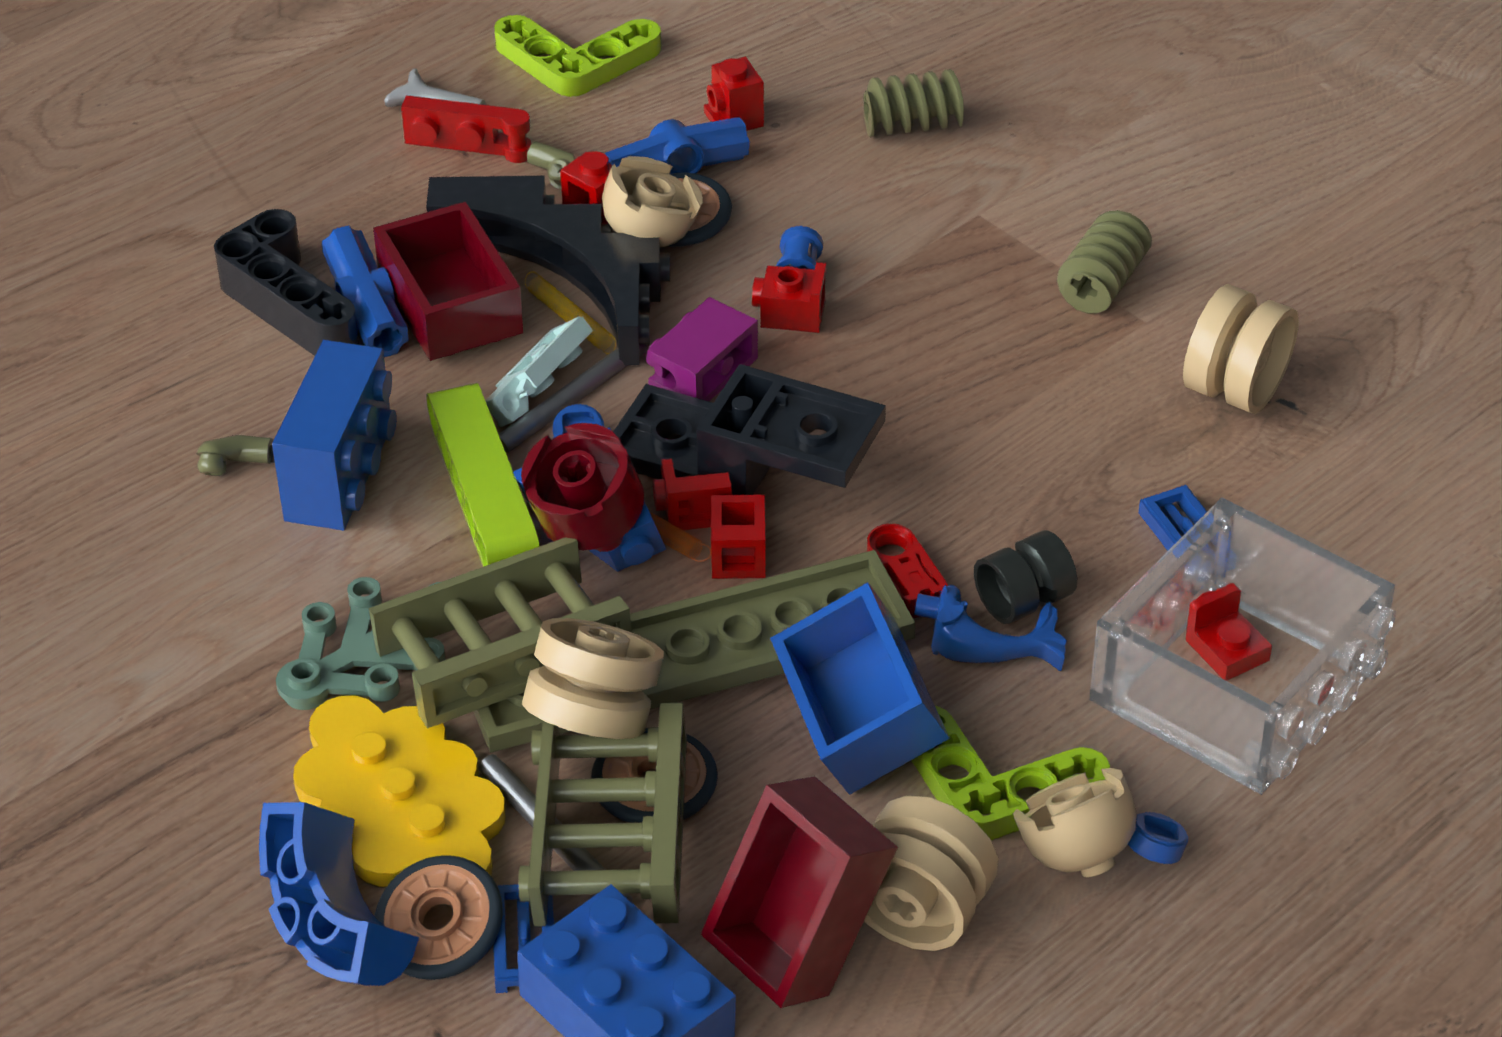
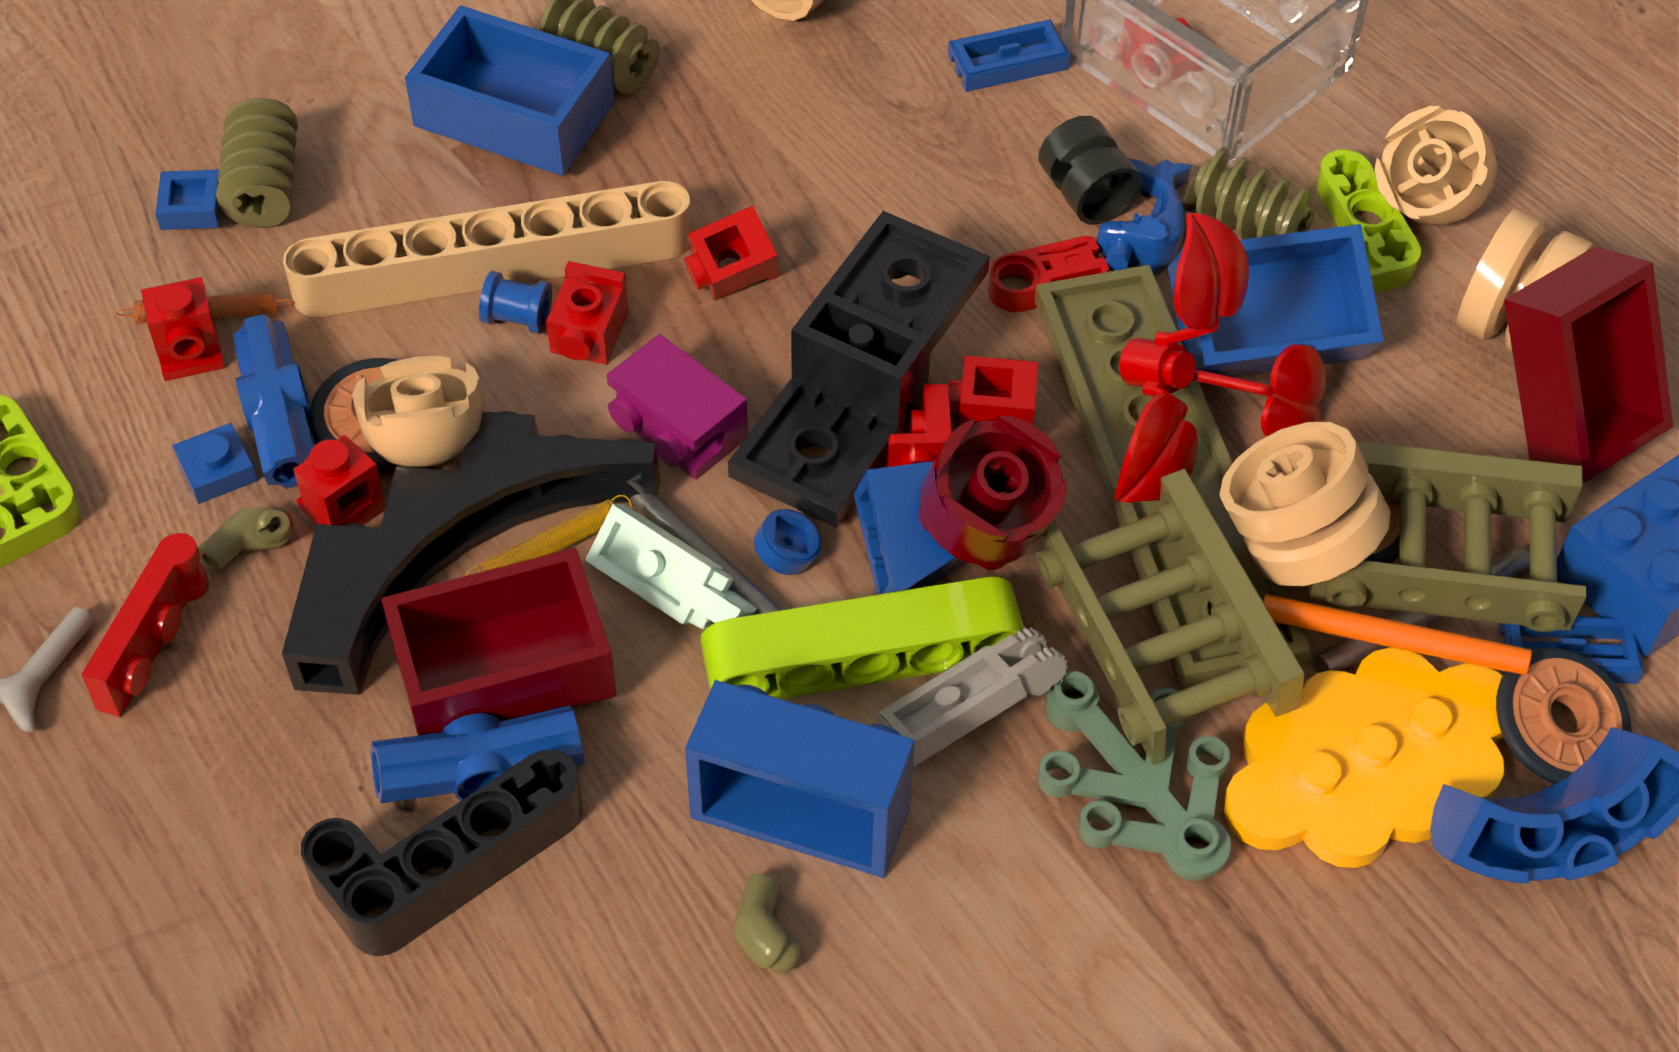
camera: 85 degrees left, 10 degrees up
none -> orange piece [116,292,295,324]
none -> blue plate [156,169,221,230]
none -> blue plate [172,423,257,504]
none -> tan beam [283,181,691,317]
none -> blue piece [405,5,615,176]
none -> red brick [684,205,779,301]
none -> light grey hinge [878,627,1069,767]
none -> red plant [1113,213,1326,503]
none -> olive piece [1183,147,1314,239]
none -> orange bar [1263,594,1532,676]

